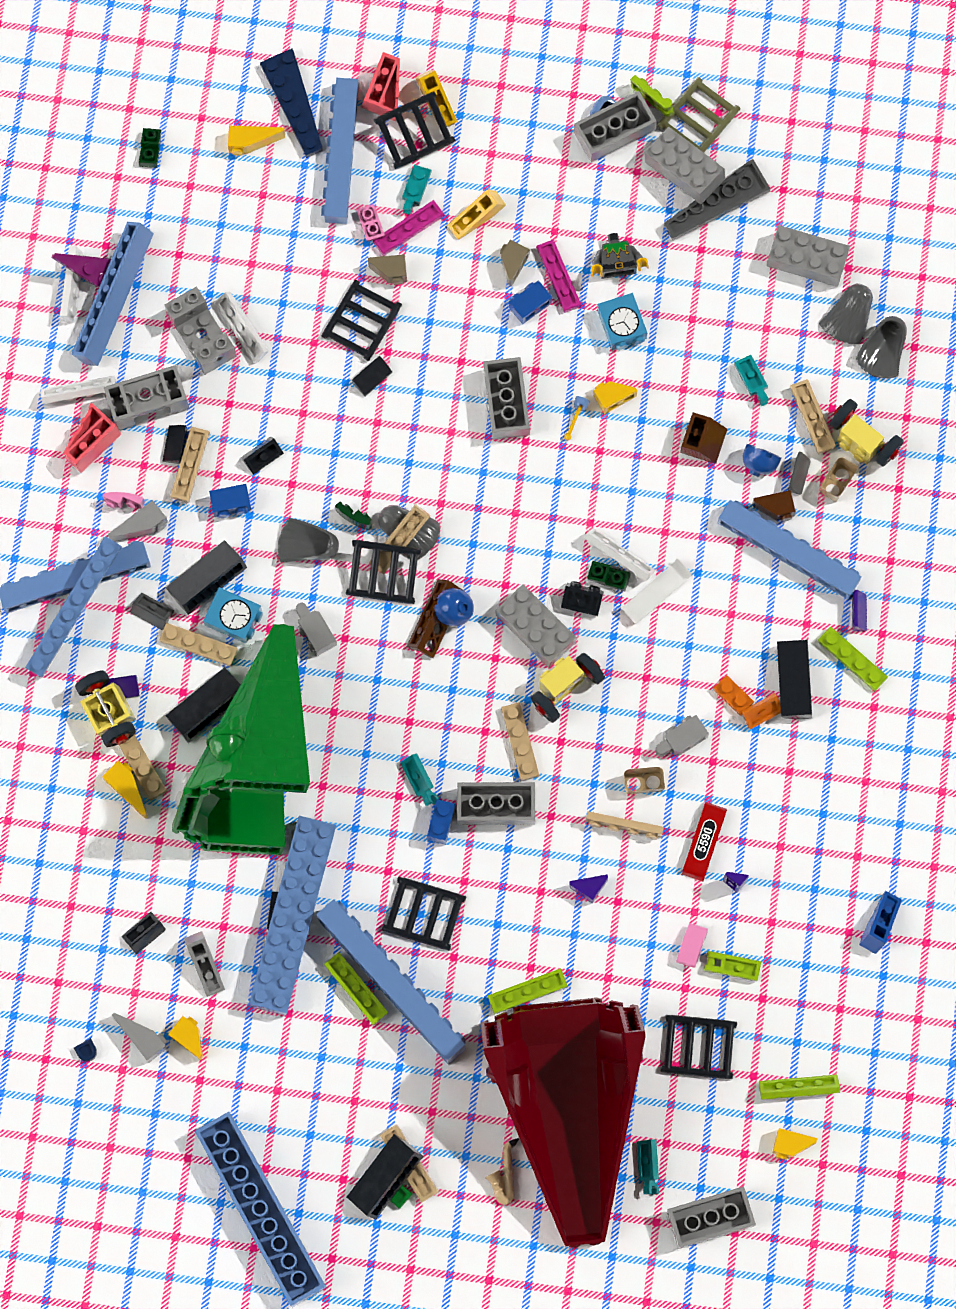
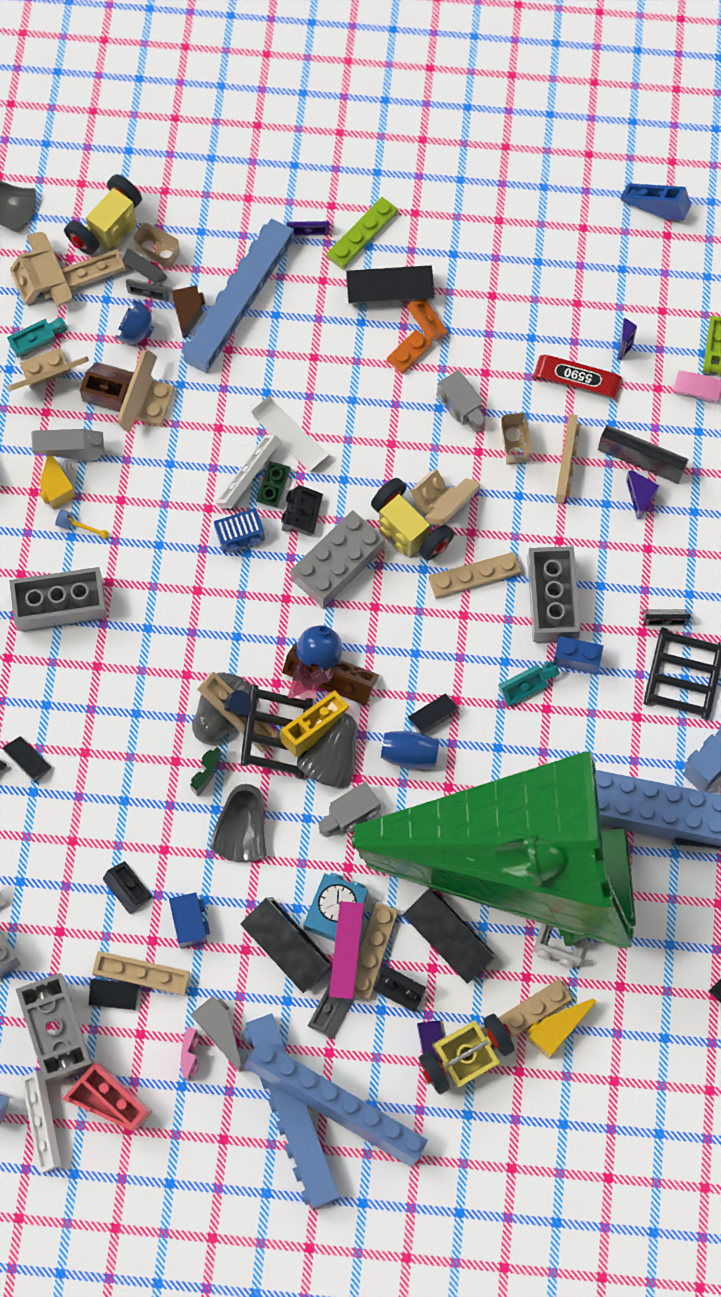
camera: 95 degrees left, 5 degrees down
none -> tan plate [6,348,89,391]
none -> tan plate [9,232,72,308]
none -> light grey slope [31,429,104,462]
none -> tan plate [117,350,175,432]
none -> dark grey slope [122,248,168,283]
none -> blue brick [213,508,265,553]
none -> dark blue tile [224,690,251,717]
none -> yellow slope [281,690,349,758]
none -> clear pink slope [288,662,335,699]
none -> dark grey hair [297,713,358,787]
none -> dark pink tile [329,901,364,999]
none -> black bracket [374,964,427,1012]
none -> blue piece [380,731,439,769]
none -> black slope [407,693,459,734]
none -> tan plate [410,469,480,525]
none -> black brick [598,424,689,484]
none -> black slope [642,609,691,626]

